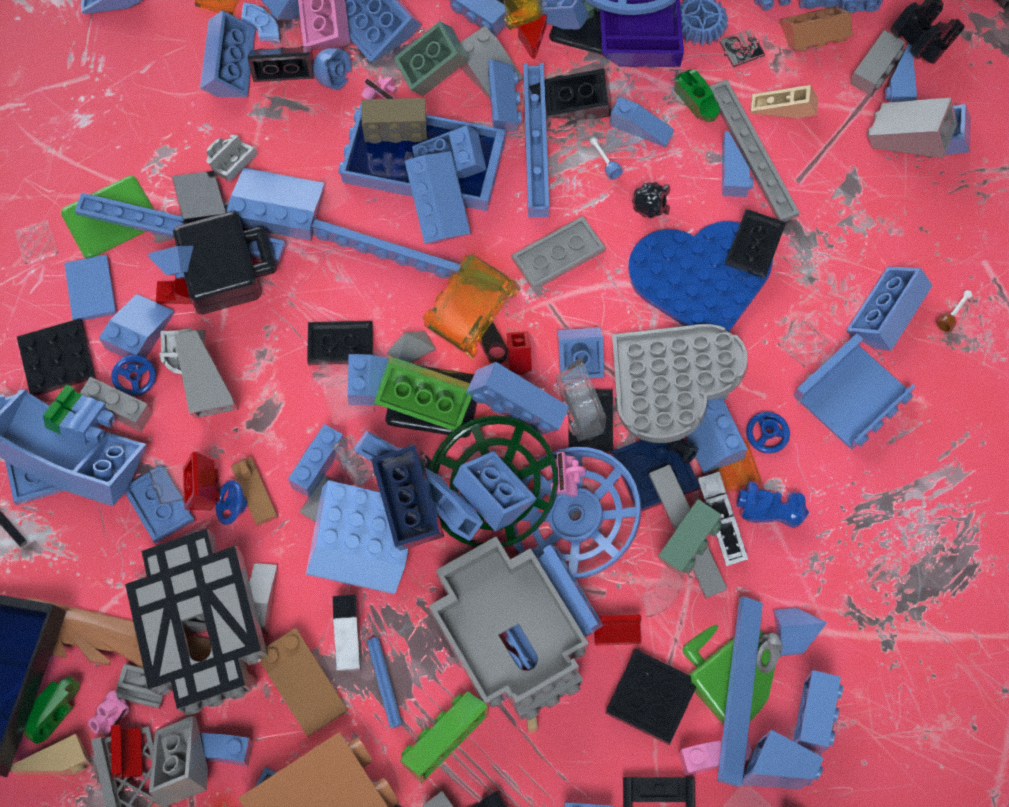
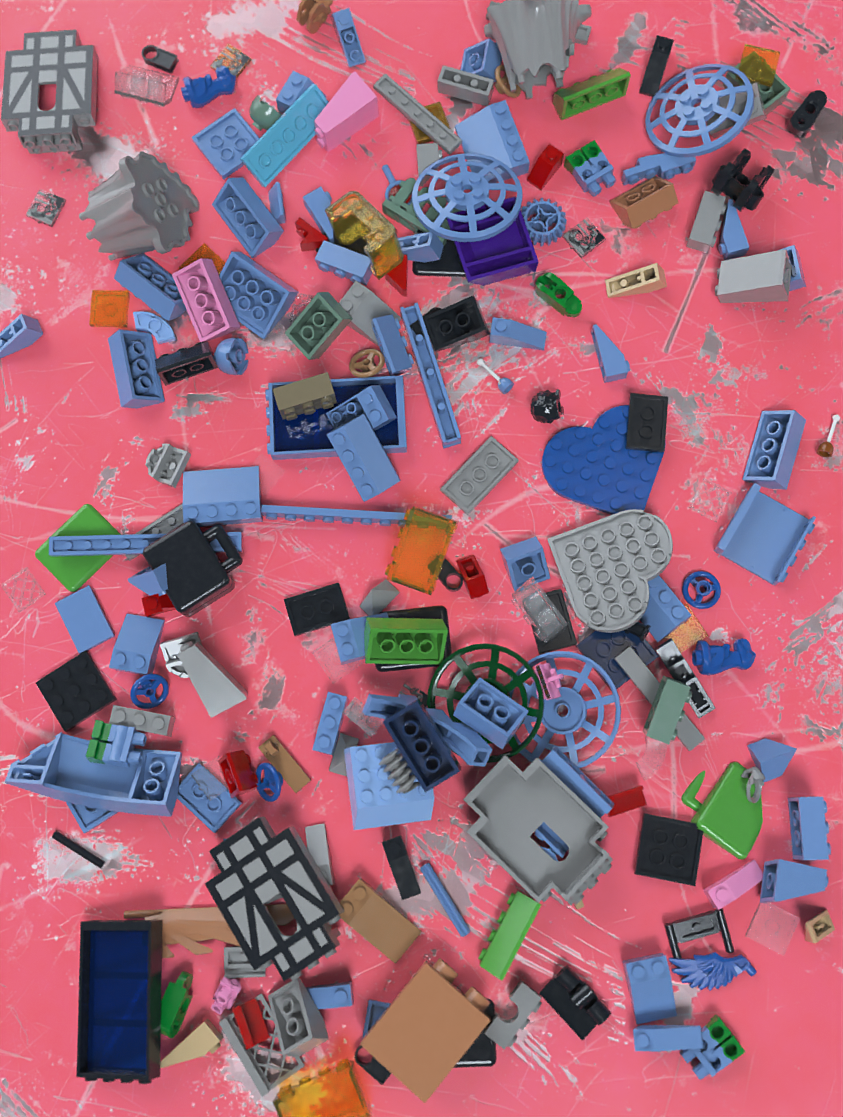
camera: 10 degrees left, 10 degrees up
tile [172,171,226,224] -> none
bright pink hips [361,77,397,100] -> none
medium blue brick [466,362,569,435] -> none
light grey plate [709,80,800,222] -> none
medium blue tile [717,596,763,787] -> none
none -> medium nougat piece [349,349,385,378]
none -> light grey piece [379,748,420,794]

